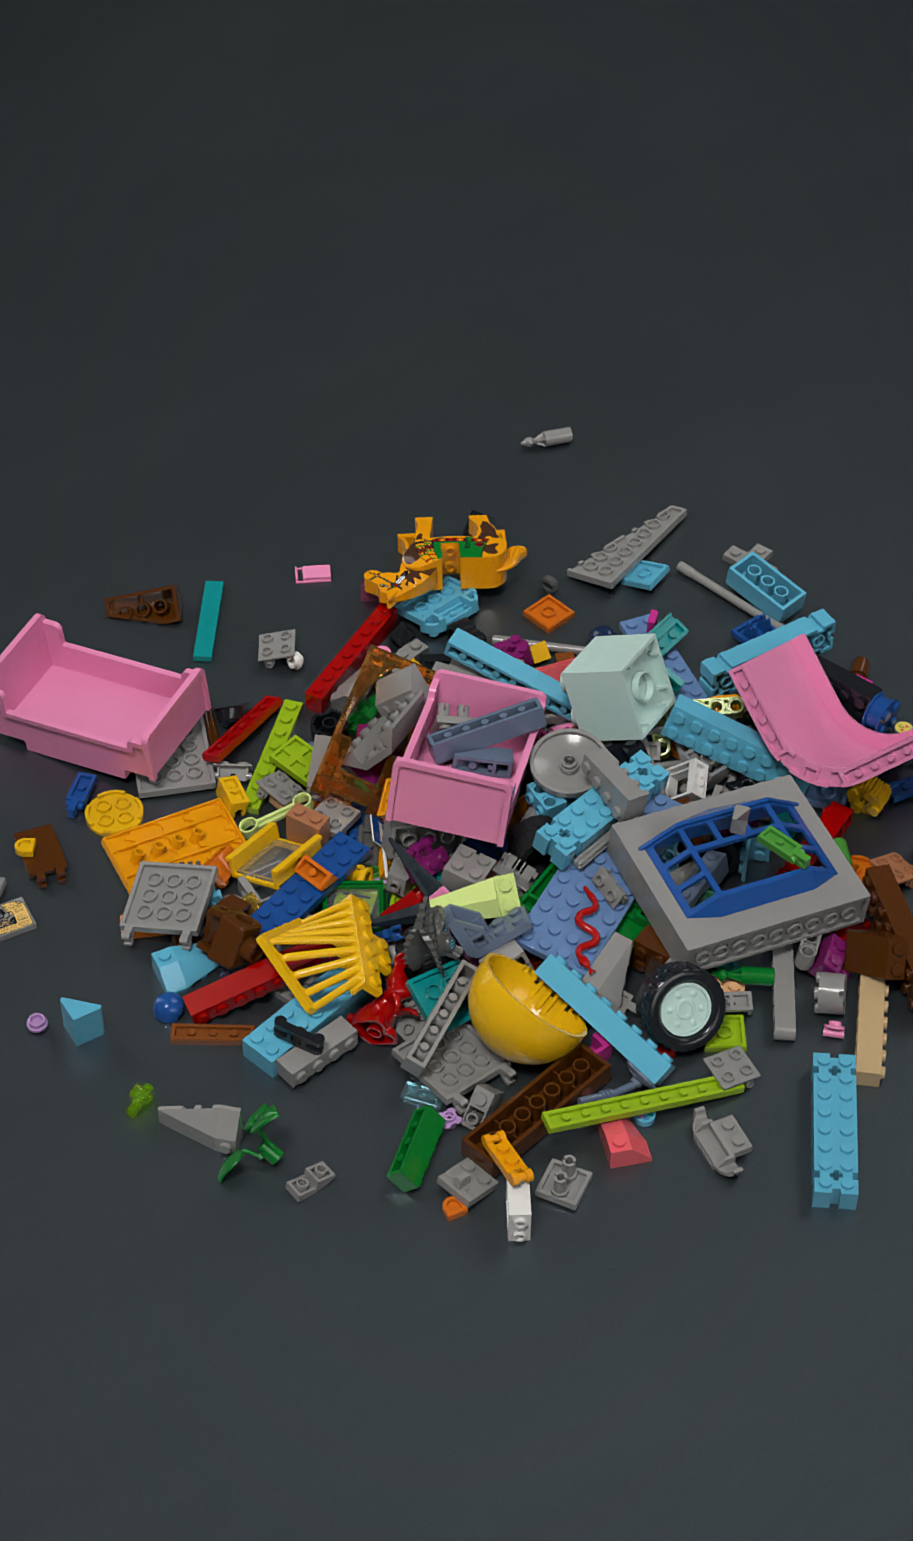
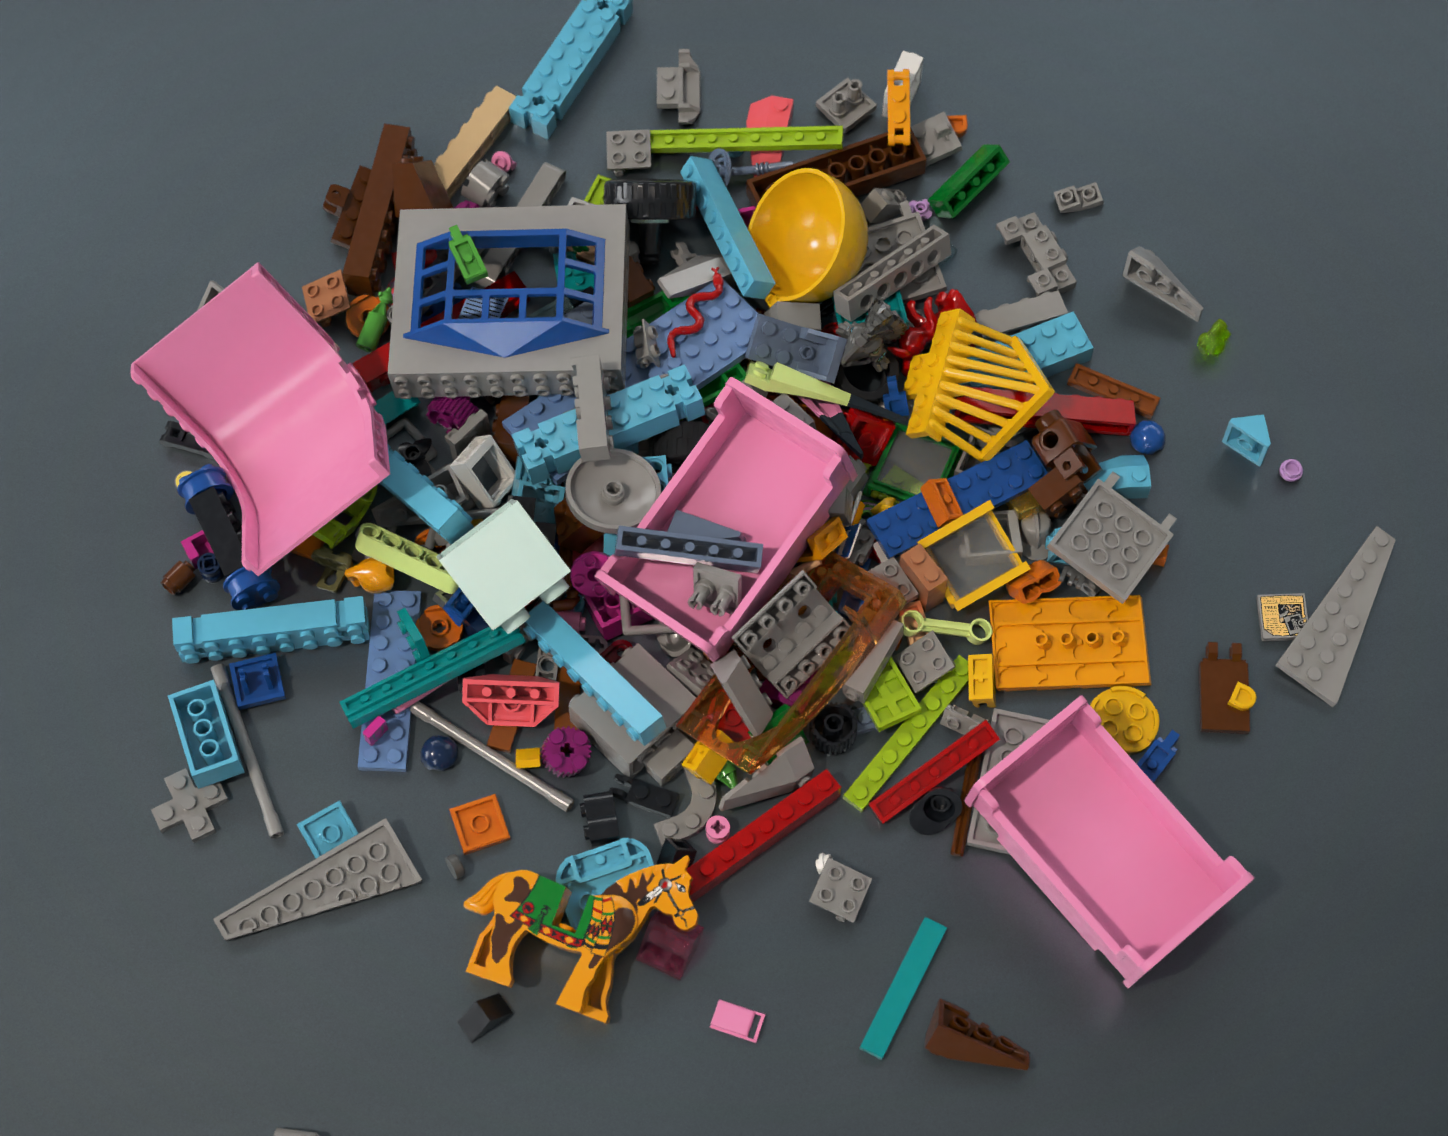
camera: 155 degrees left, 20 degrees up
green plant [218,1102,284,1185] -> none
black plate [273,1015,325,1055] -> none
light grey slope [729,804,751,835] -> none
none -> light grey bracket [996,212,1077,297]

